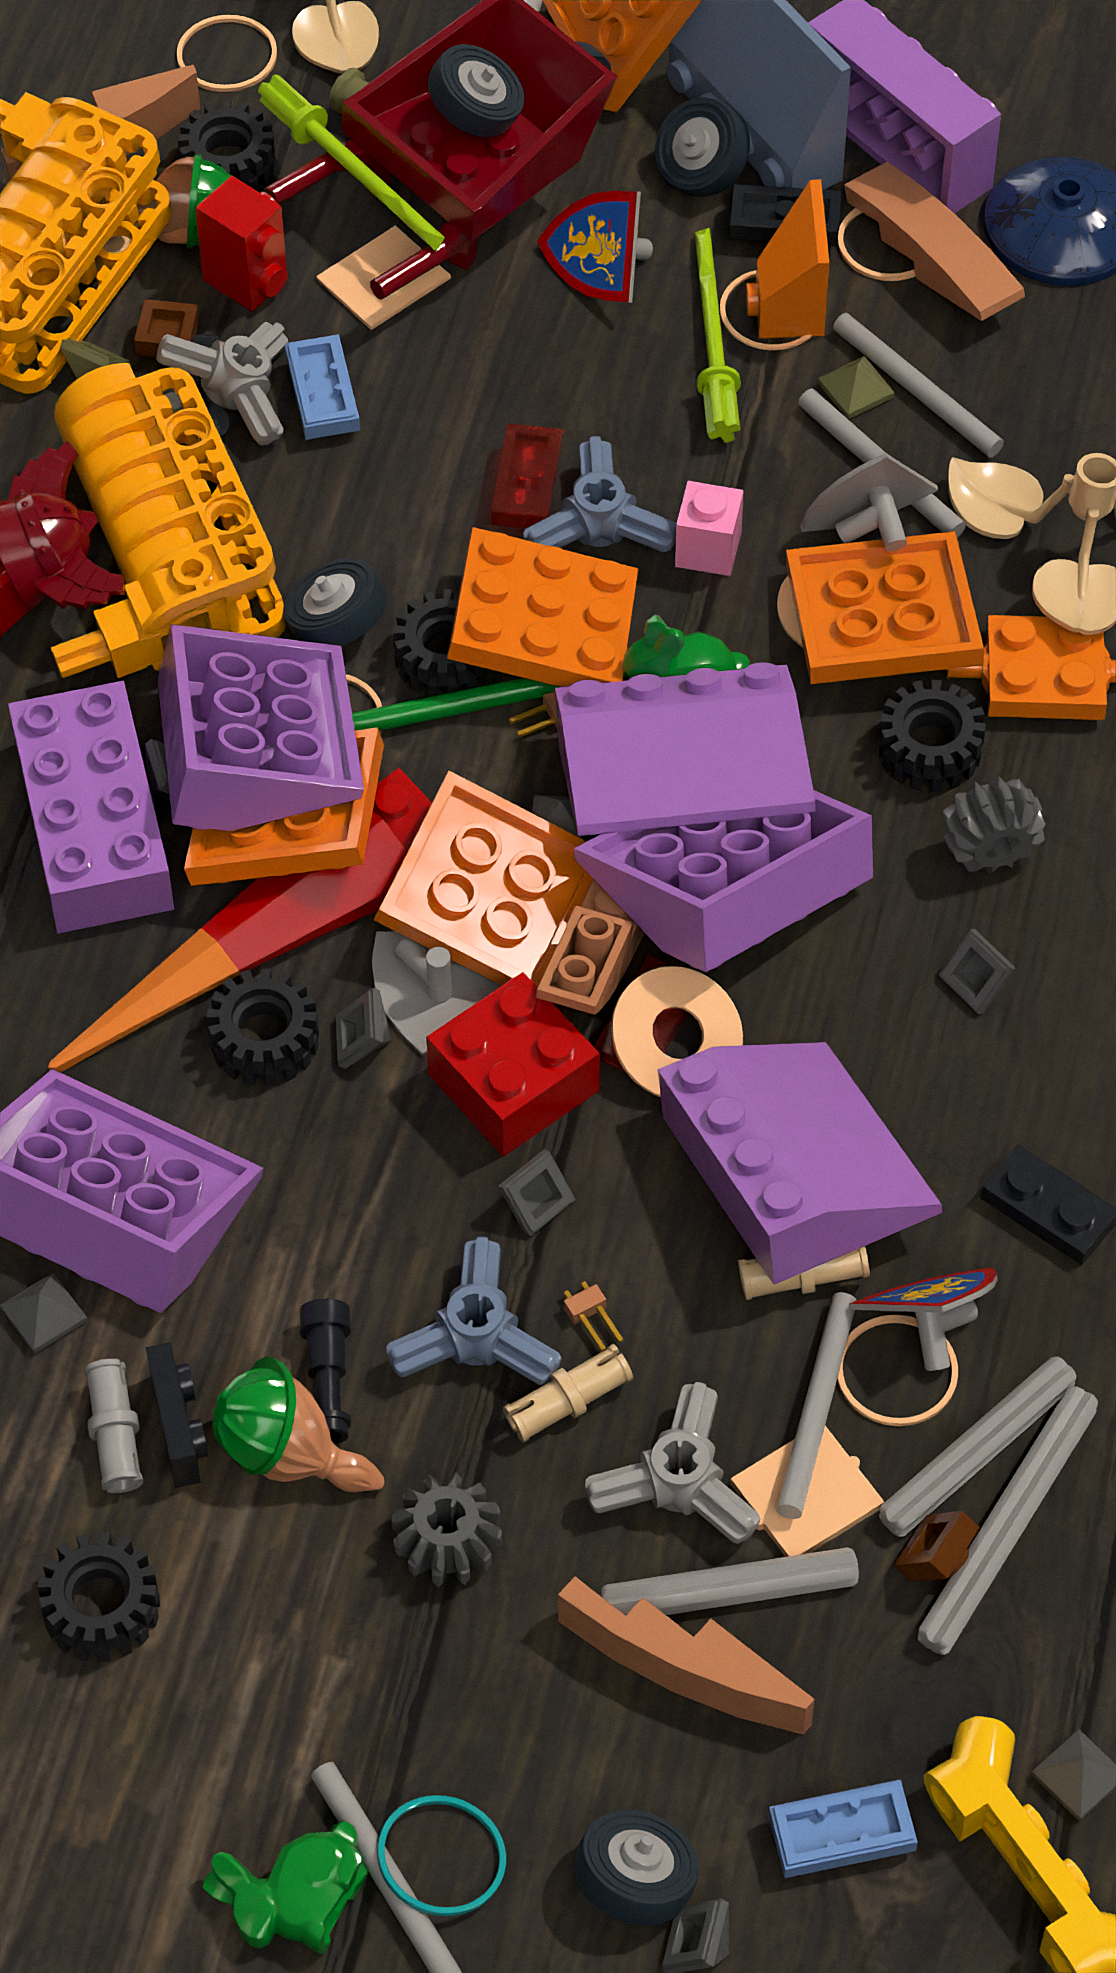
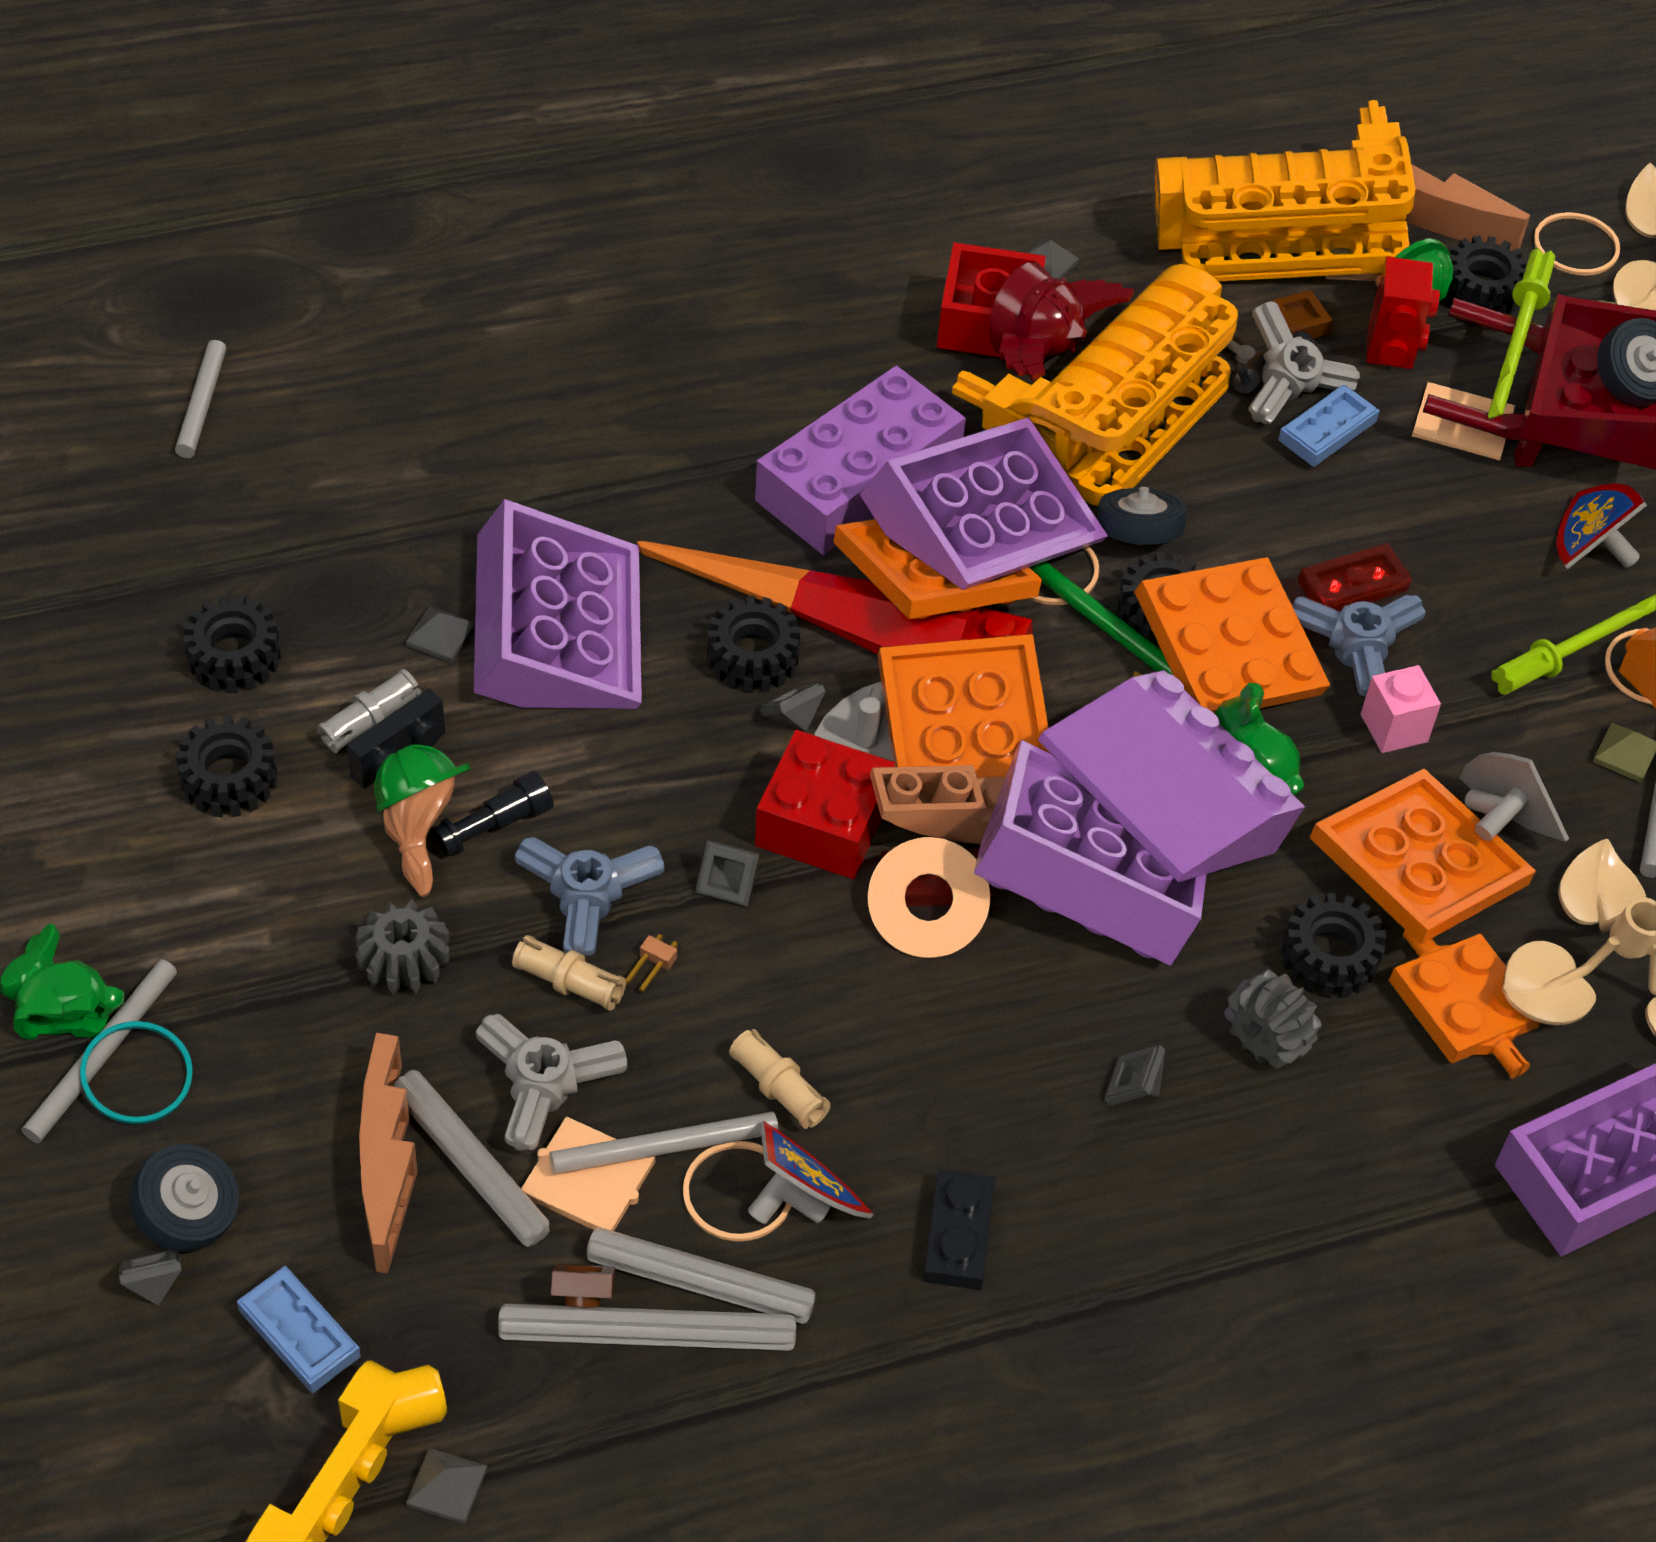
camera: 55 degrees right, 5 degrees down
olive slope [60,338,132,379] -> none
medium lavender slope [658,1042,942,1285] -> none
light grey bar [798,389,966,537] -> none

